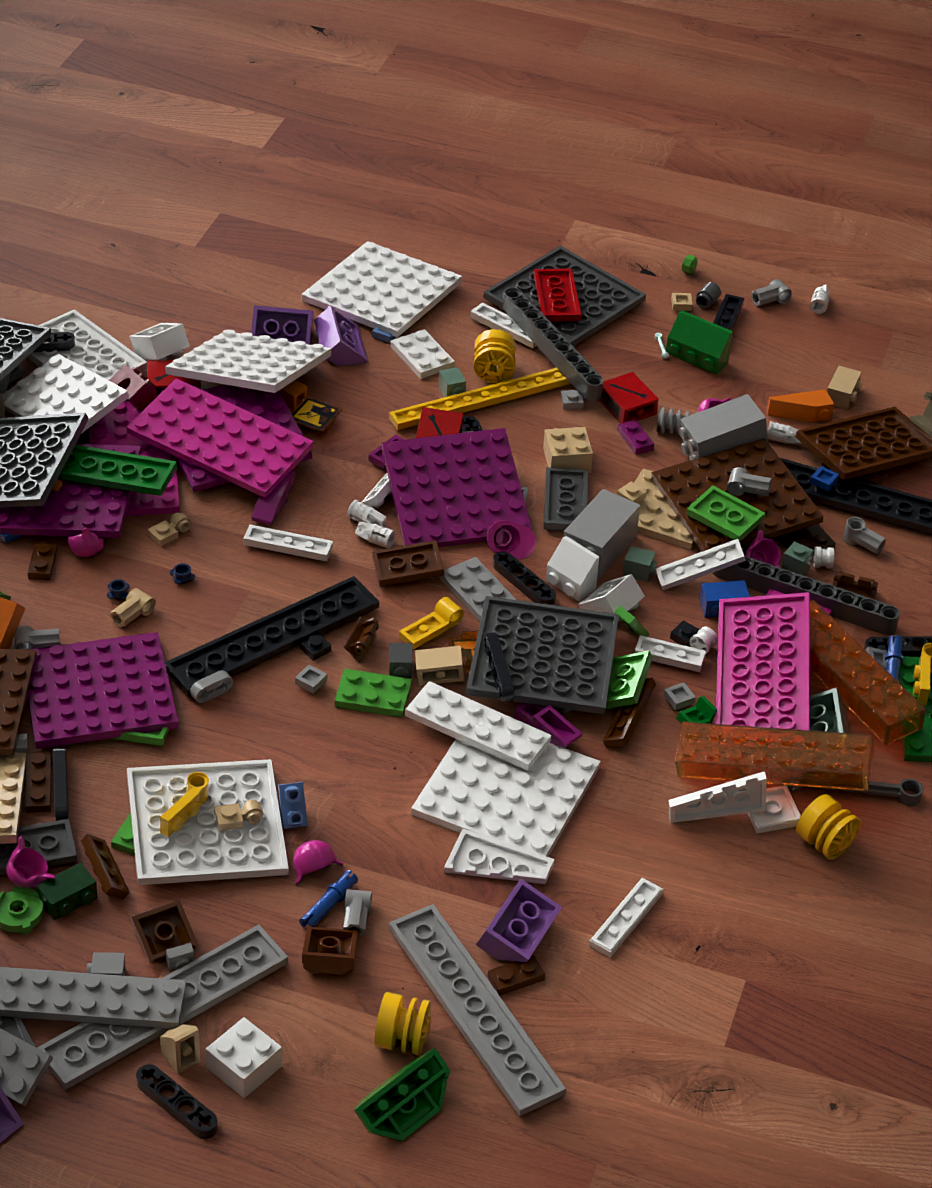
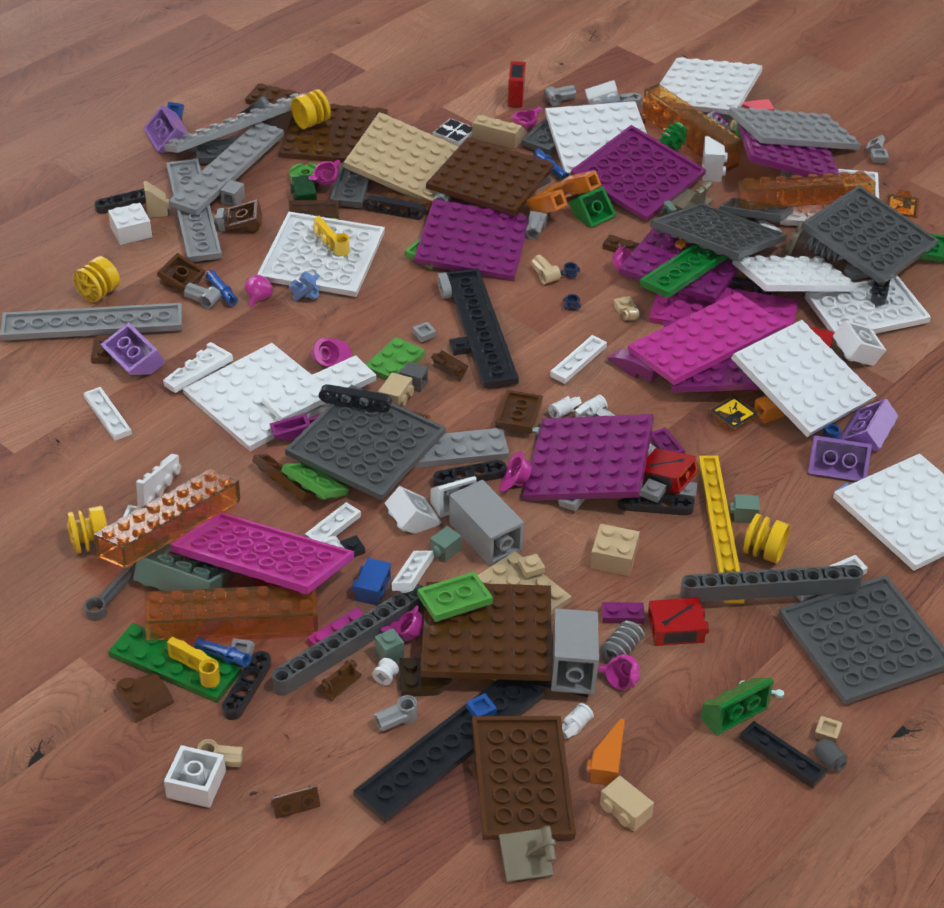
camera: 115 degrees right, 0 degrees up
dark red arch [109,364,158,412] -> none
tan plate [214,799,264,831] -> none
green wedge [354,1048,450,1141] -> none
white plate [390,329,455,379] -> none
yellow plate [399,597,464,650] -> none
red plate [533,269,581,322] -> none
dark grey plate [544,467,588,530] -> none
bright green tile [615,606,649,637] -> none
light grey plate [664,682,696,710] -> none
green bracket [676,696,718,734] -> none
bright green tile [682,254,698,274] -> none
light grey piece [727,467,772,496] -> none
light grey piece [751,279,792,307] -> none
white hinge [810,284,830,314] -> none
none -> dark pink piece [310,338,352,367]

